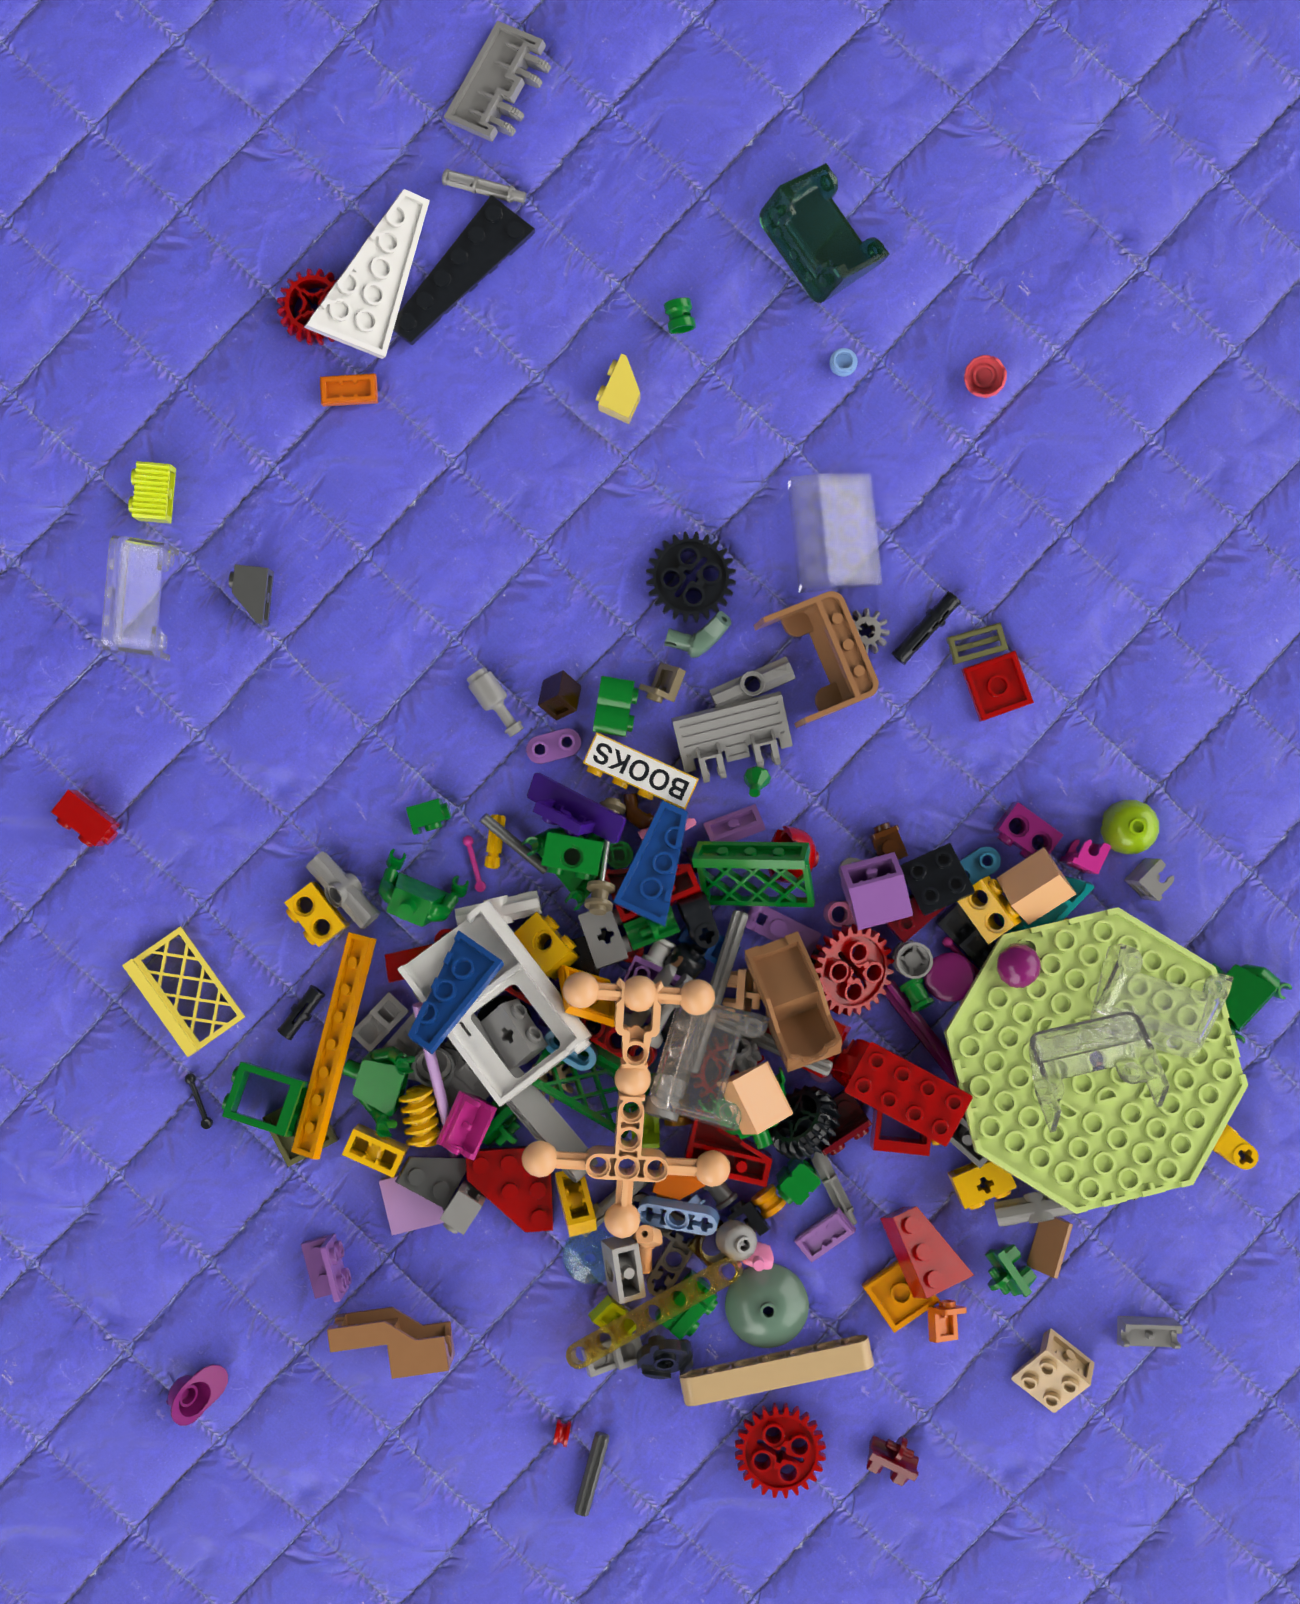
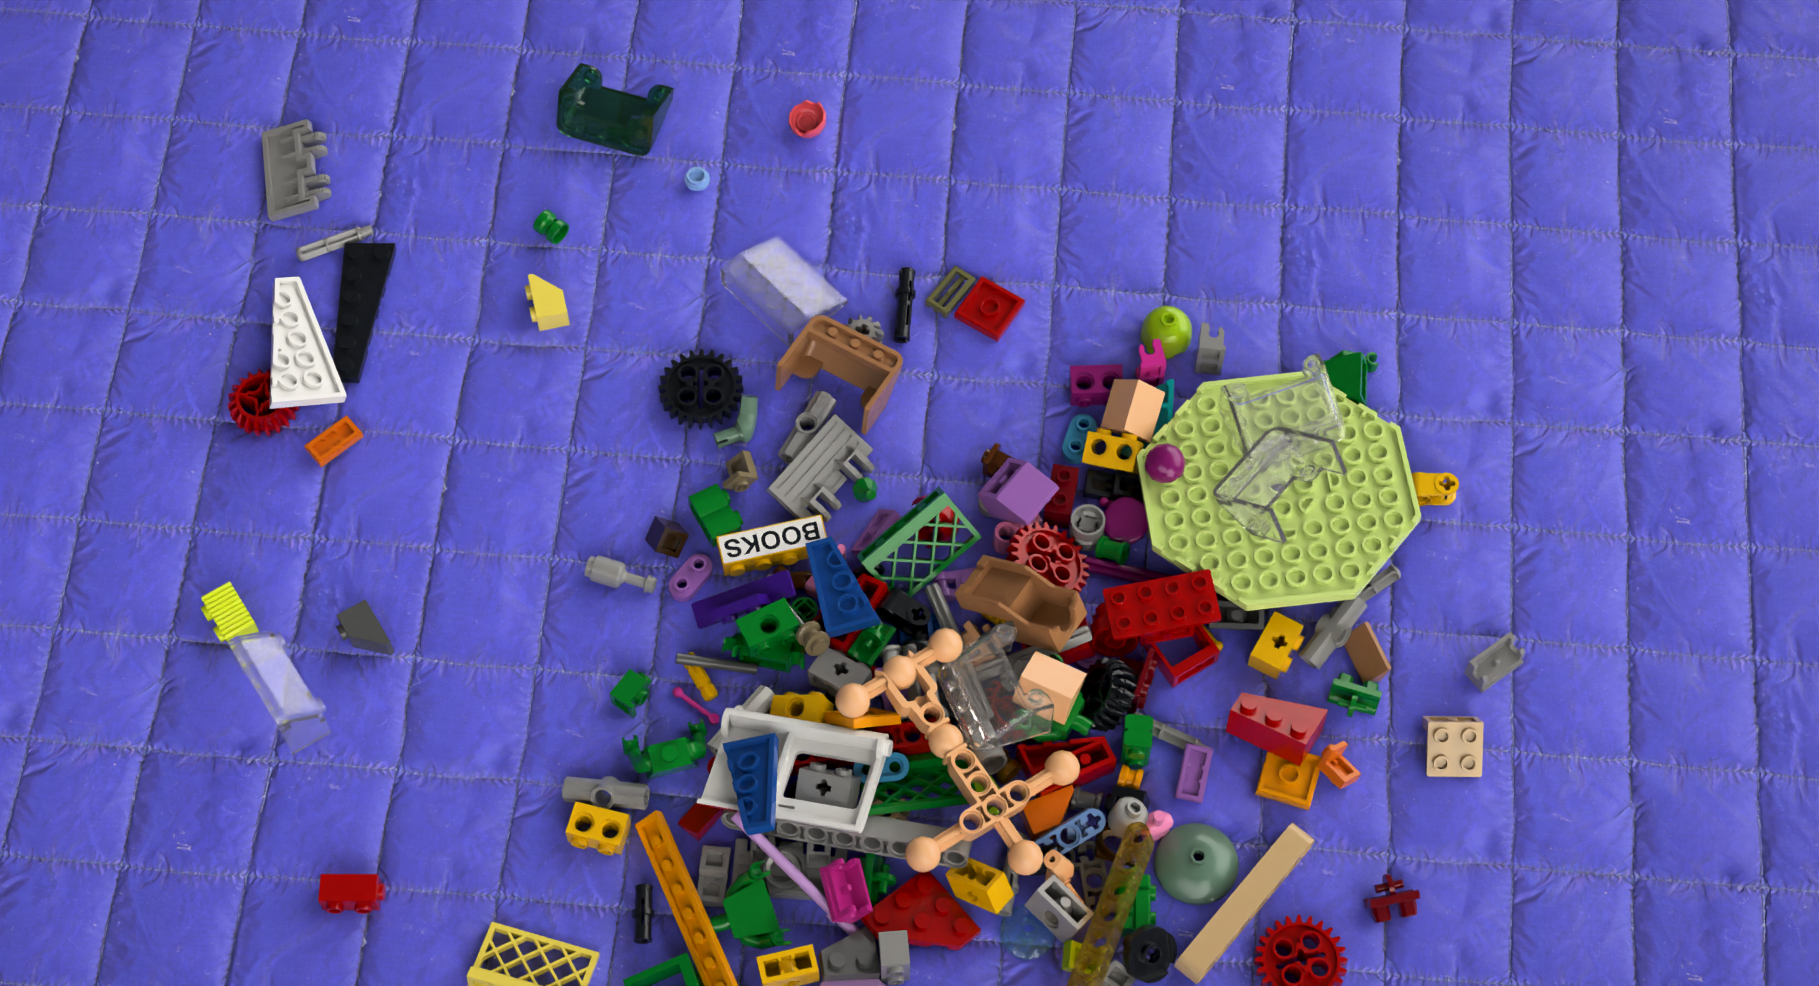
camera: 40 degrees left, 25 degrees down
yellow piece [399,1084,440,1147] -> none
black bracket [900,843,975,916] -> none

